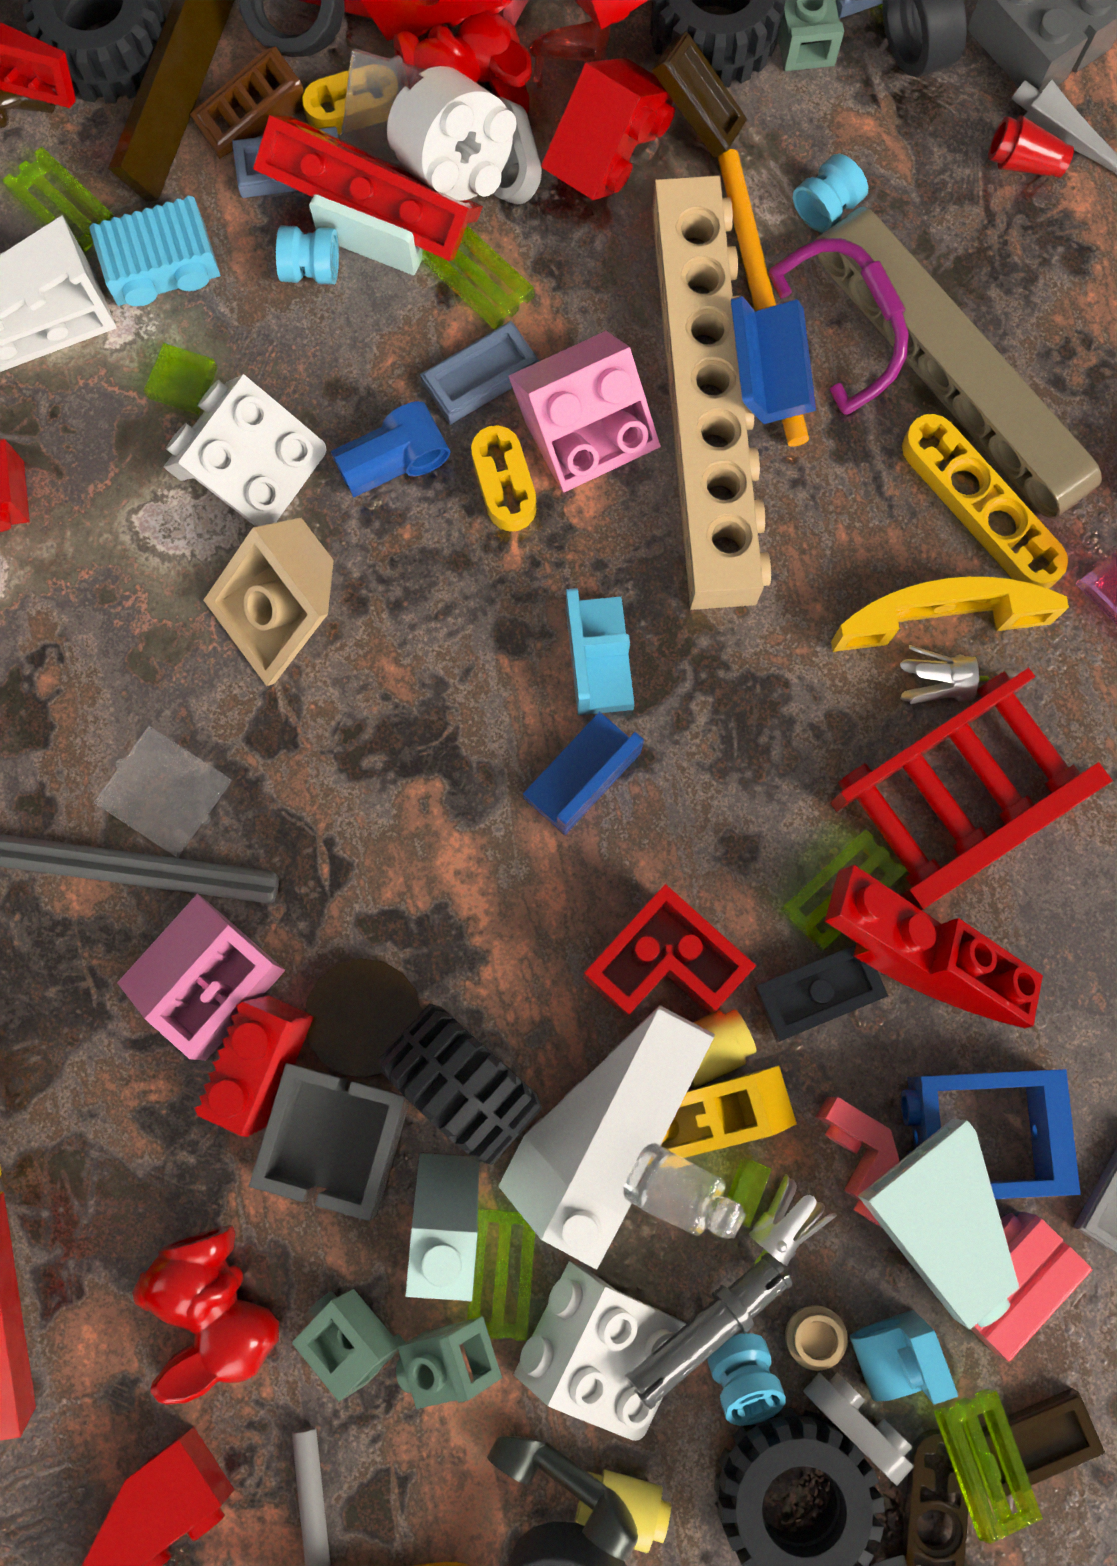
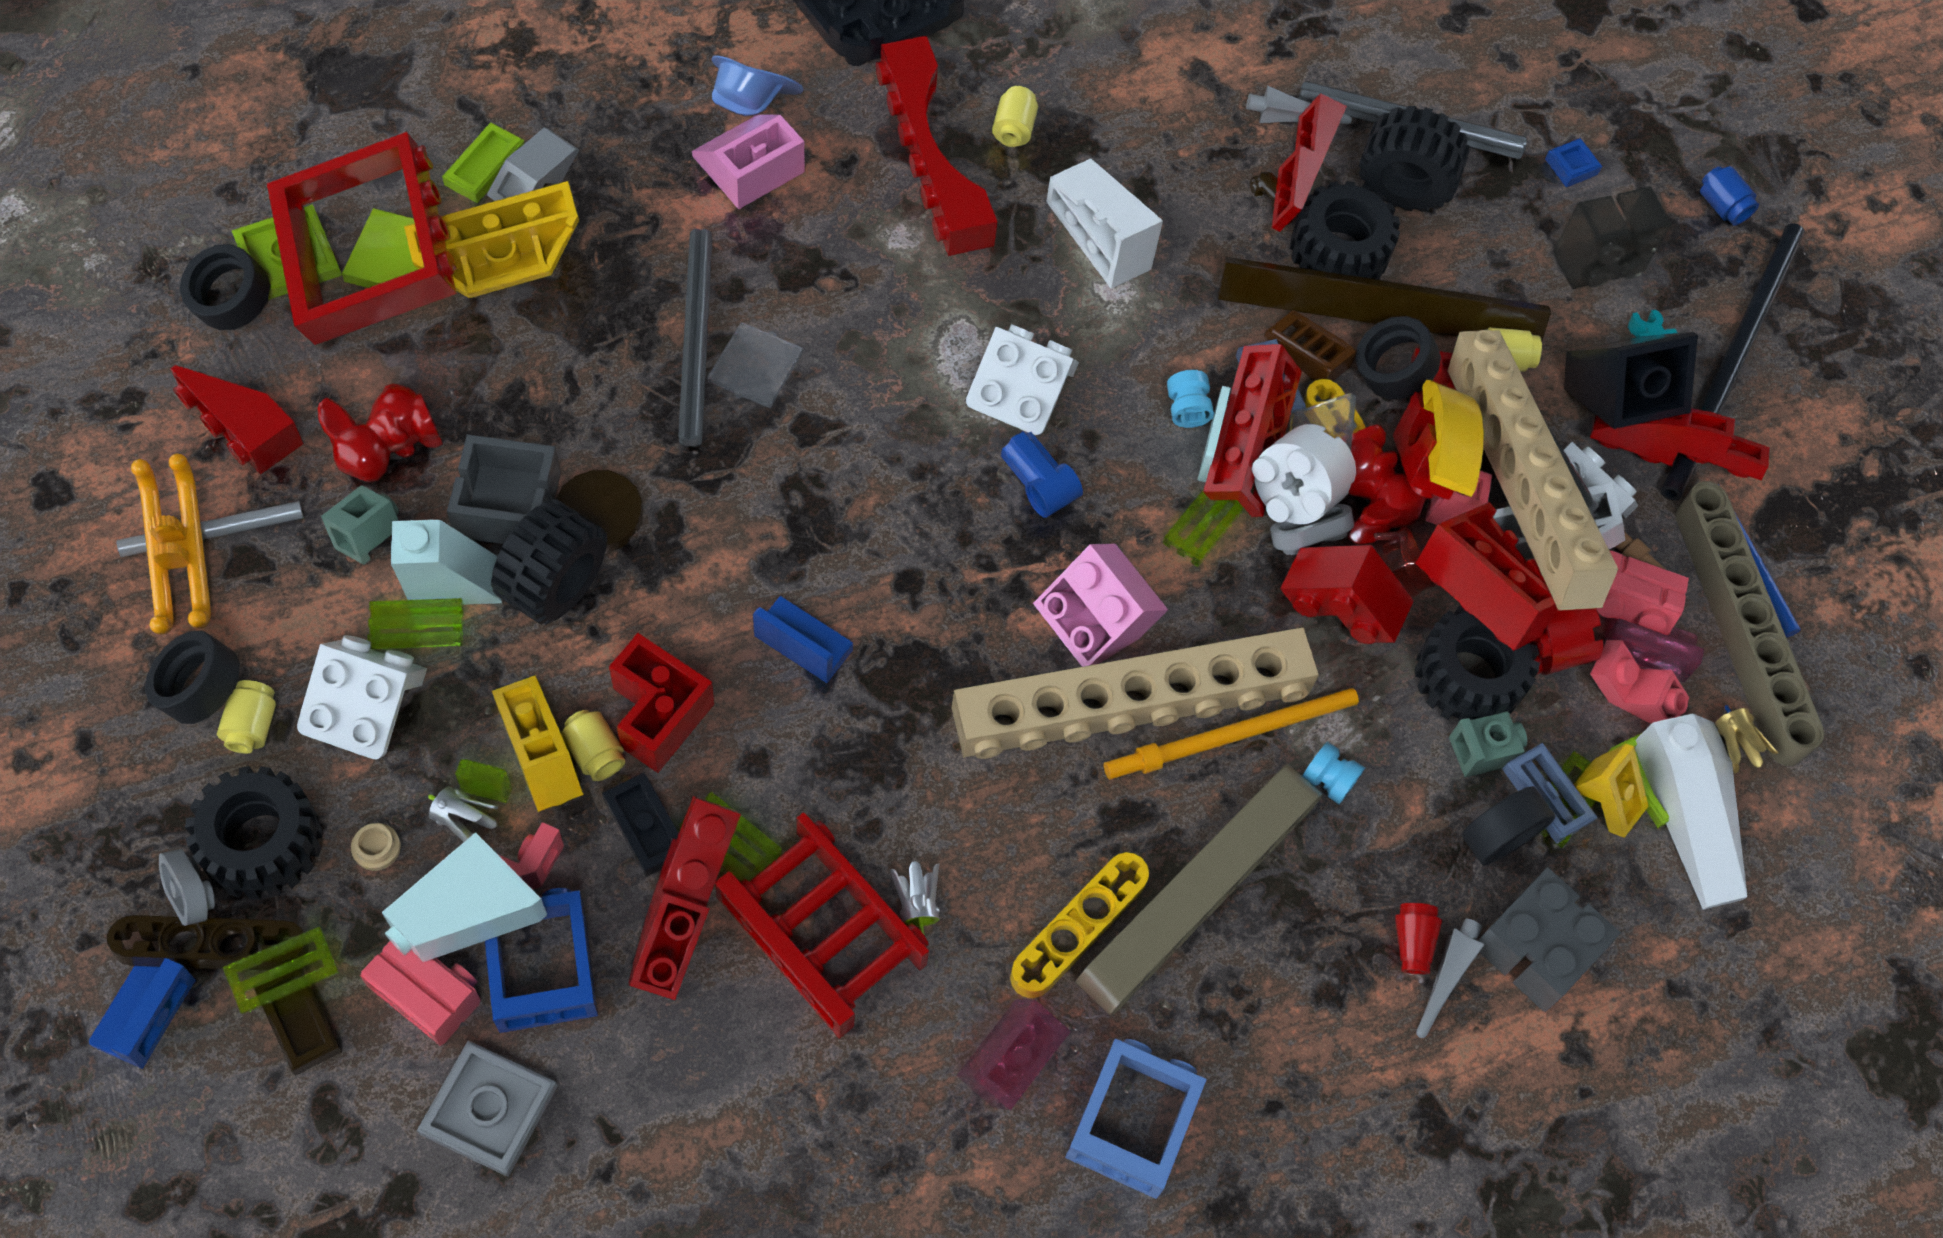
camera: 75 degrees right, 15 degrees down
clear neon green tile [2,146,114,253] -> none
medium azure brick [89,195,221,306] -> none
bright pink slope [117,893,285,1061] -> none
clear neon green tile [144,343,218,415] -> none
red brick [194,995,314,1137] -> none
tan slope [204,518,334,686] -> none
sand green brick [396,1316,502,1409] -> none
sand blue tile [420,320,539,425] -> none
yellow beam [471,425,536,532] -> none
pearl dark grey bar [487,1436,638,1561] -> none
white wedge [498,1006,715,1270] -> none
medium azure panel [566,588,634,716] -> none
clear piece [623,1143,746,1239] -> none
dark grey pin [624,1253,793,1410] -> none
dark brown tile [652,31,747,158] -> none
medium azure wheel [707,1333,786,1426] -> none
blue panel [731,296,816,424] -> none
magenta piece [768,238,909,415] -> none
light grey plate [803,1372,914,1485] -> none
yellow slope [831,576,1069,652] -> none
medium azure plate [850,1310,958,1405] -> none

